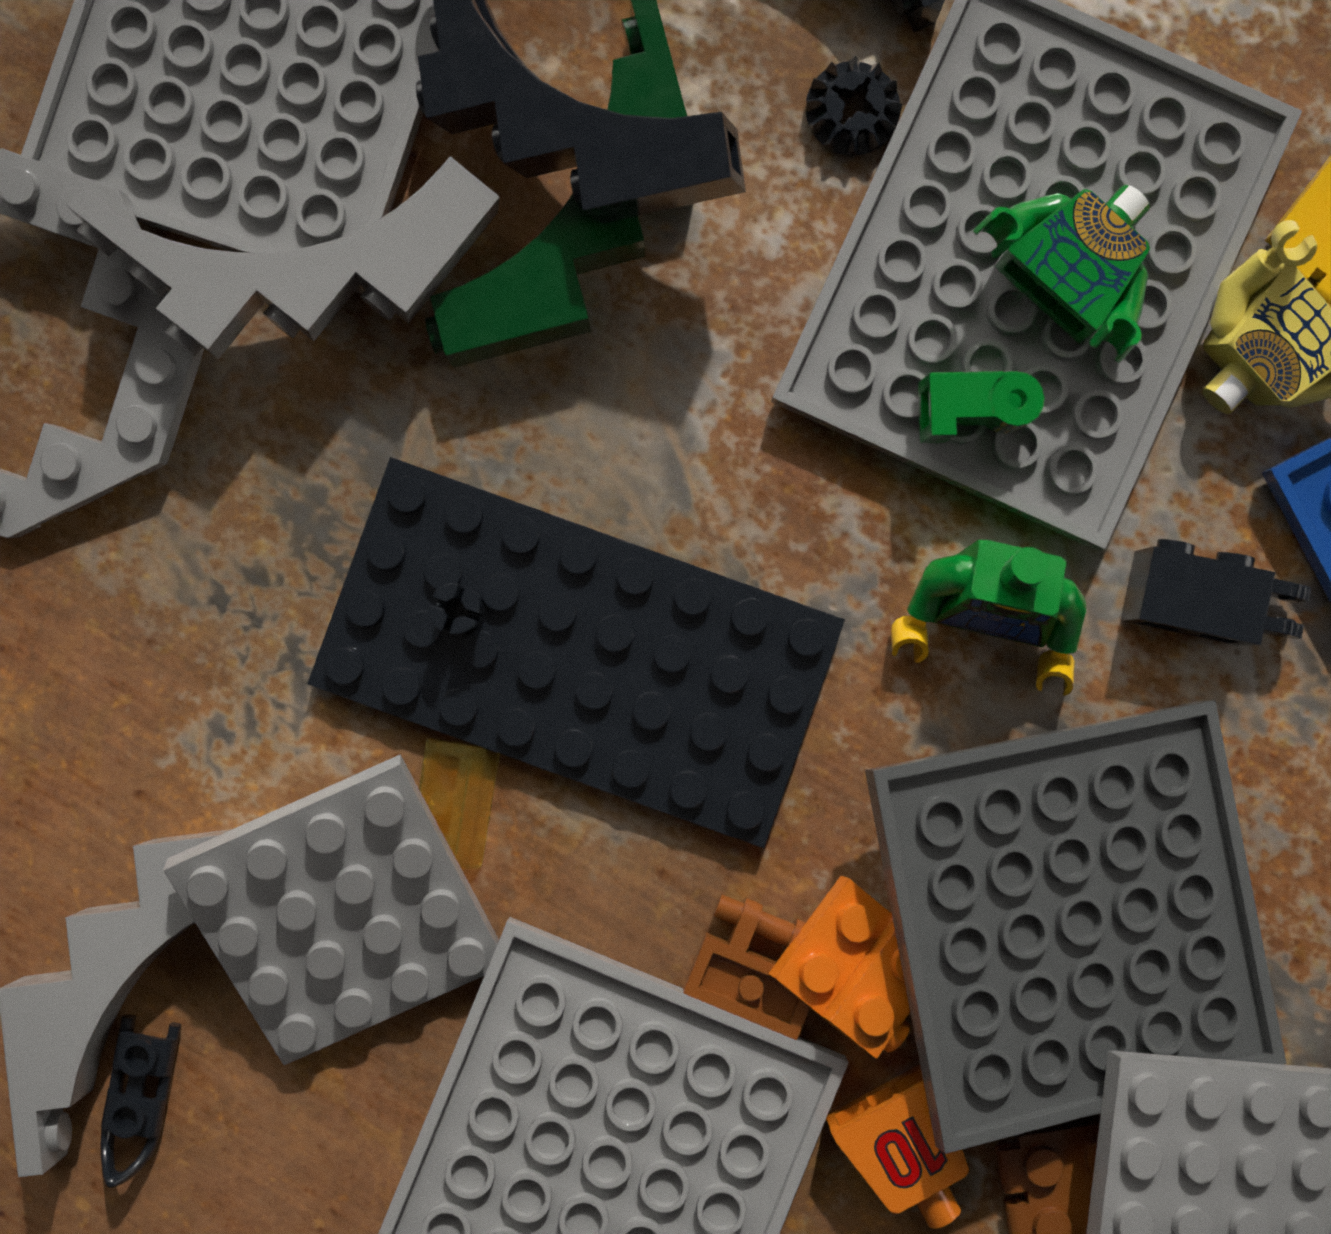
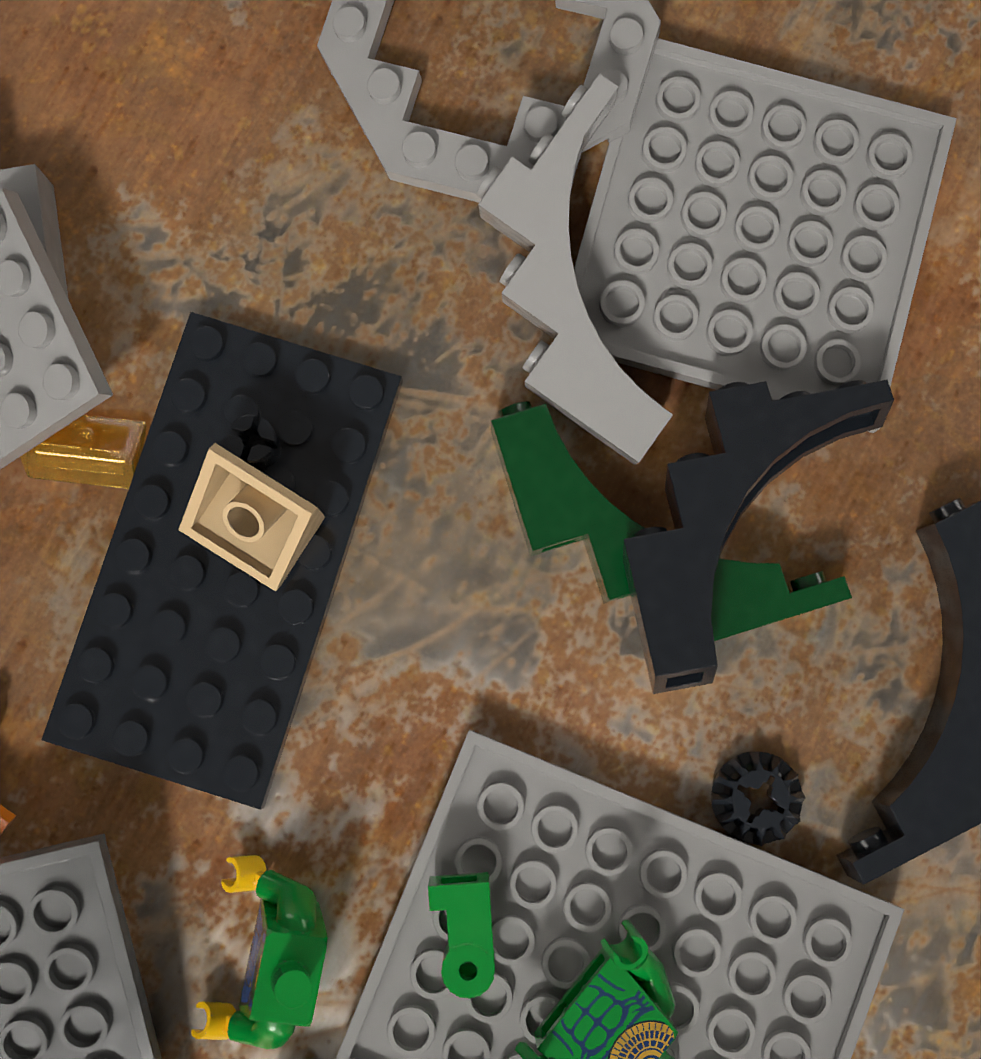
camera: 85 degrees right, 5 degrees down
none -> tan slope [179,443,325,591]

